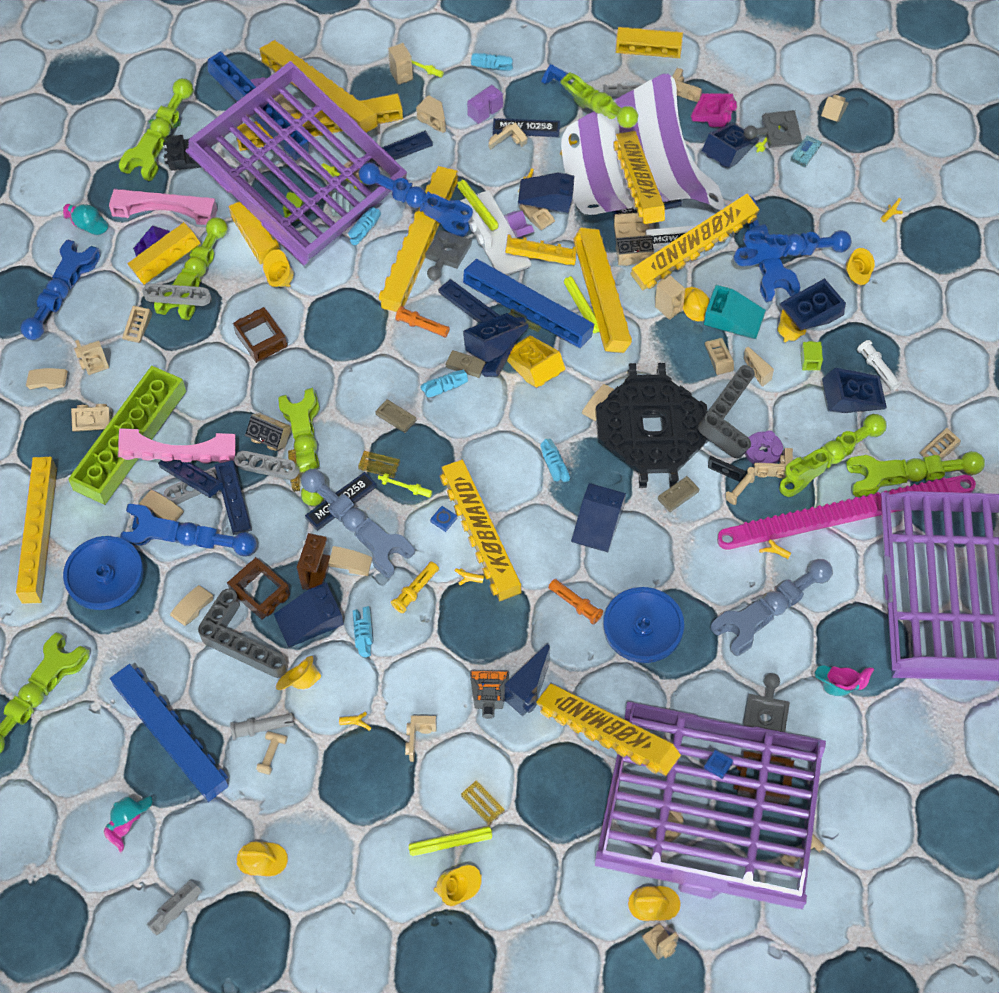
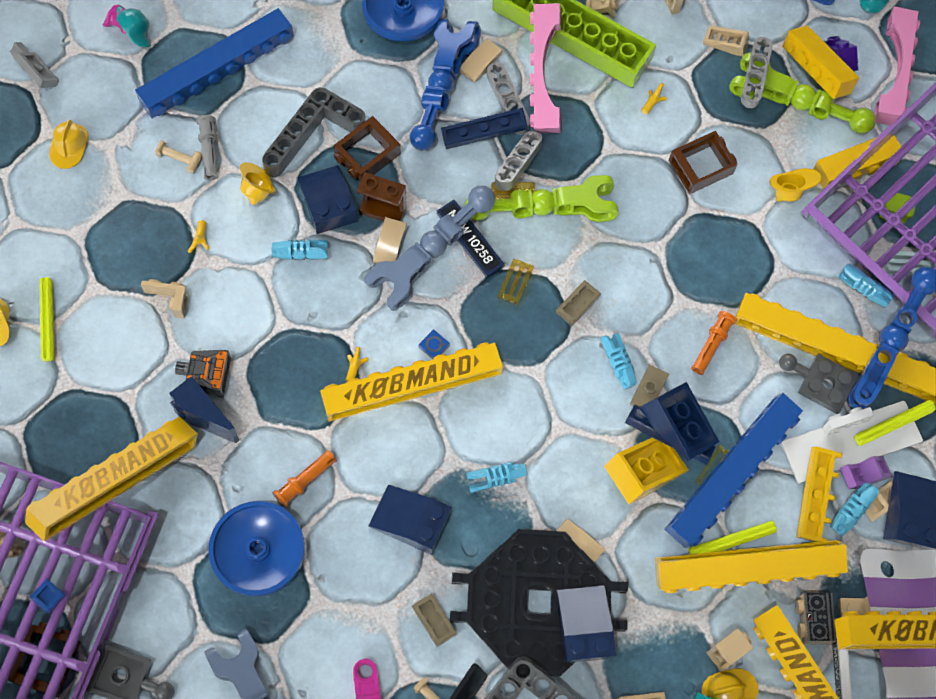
camera: 90 degrees right, 10 degrees up
dark blue tile [158,460,224,498] -> none
tan slope [170,585,213,626] -> none
brick [245,413,291,451] -> none
neon yellow piece [378,473,433,498] -> none
yellow pin [391,561,439,613] -> none
dark blue tile [438,278,500,324] -> none
clear yellow tile [461,781,505,826] -> none
none -> slope [557,585,616,663]
none -> yellow bar [641,83,667,114]
none -> medium azure hinge [830,482,879,536]

